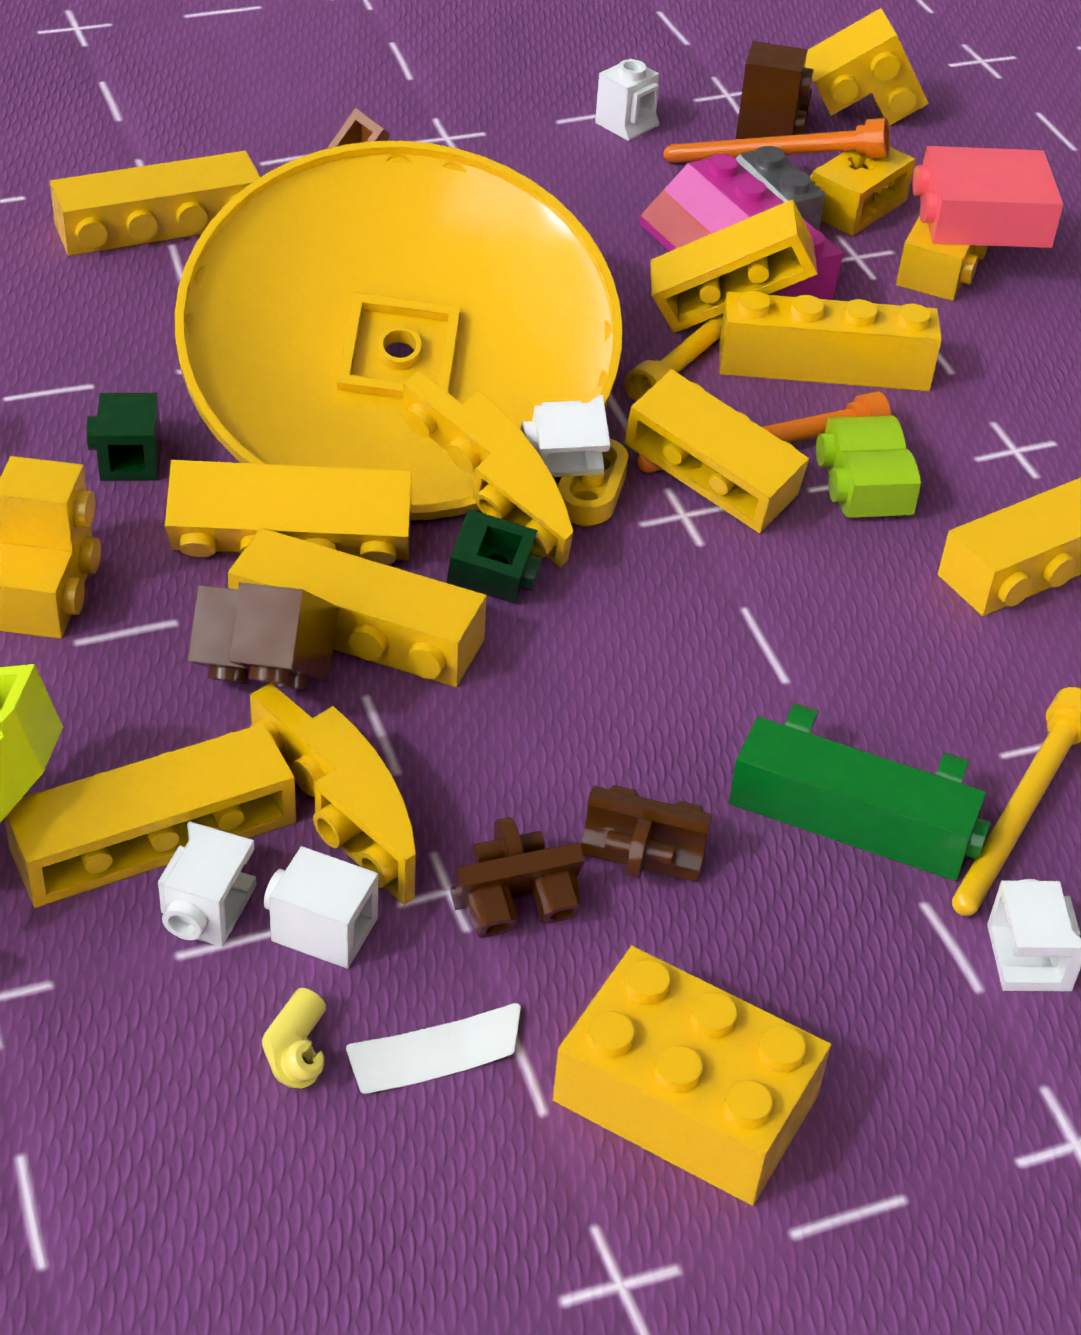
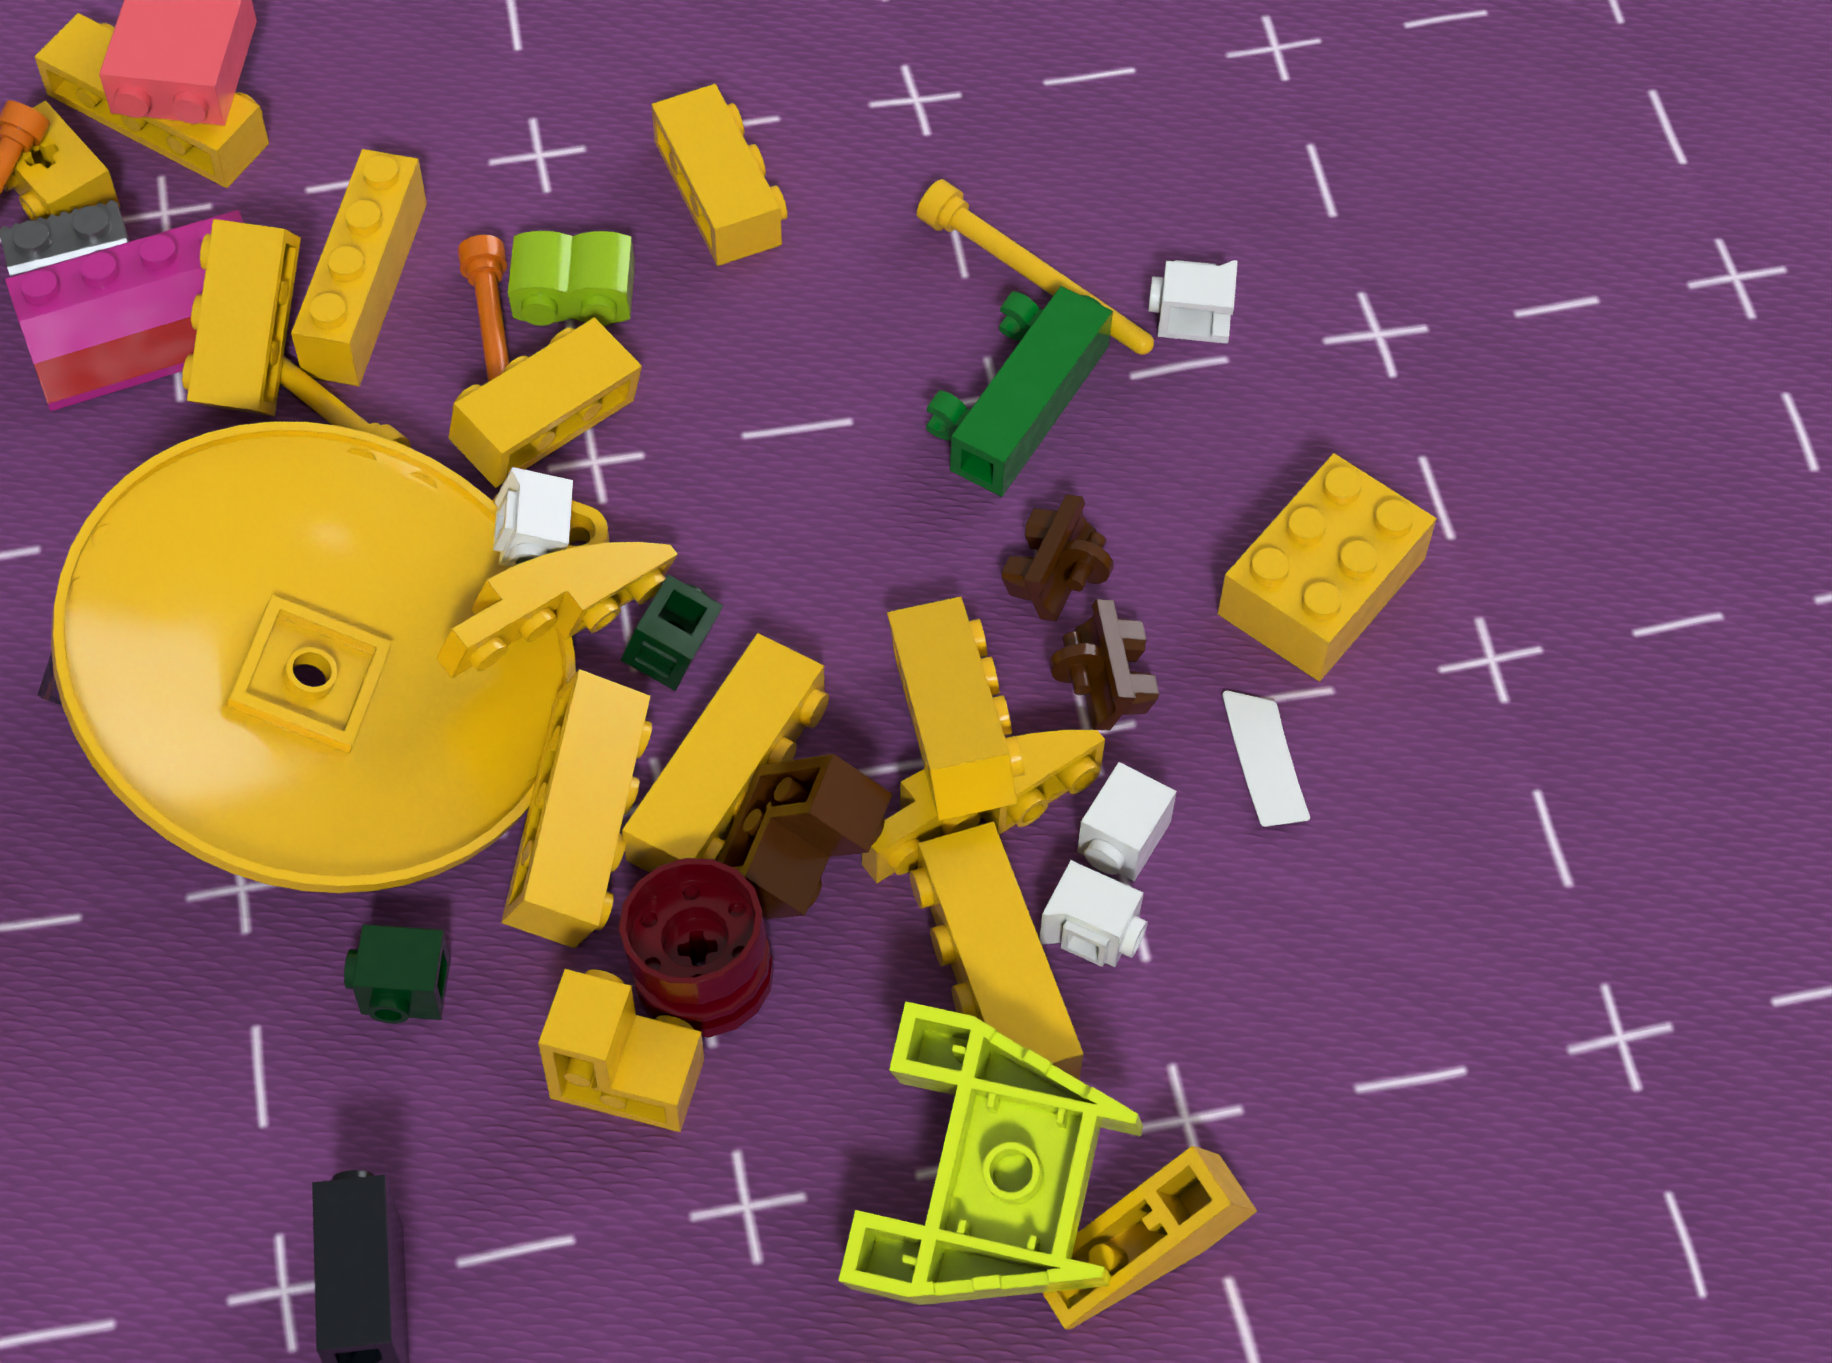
camera: 80 degrees left, 15 degrees up
light yellow arm [262,988,326,1089] -> none
none -> dark red wheel [619,858,774,1038]
none -> yellow brick [887,597,1025,821]

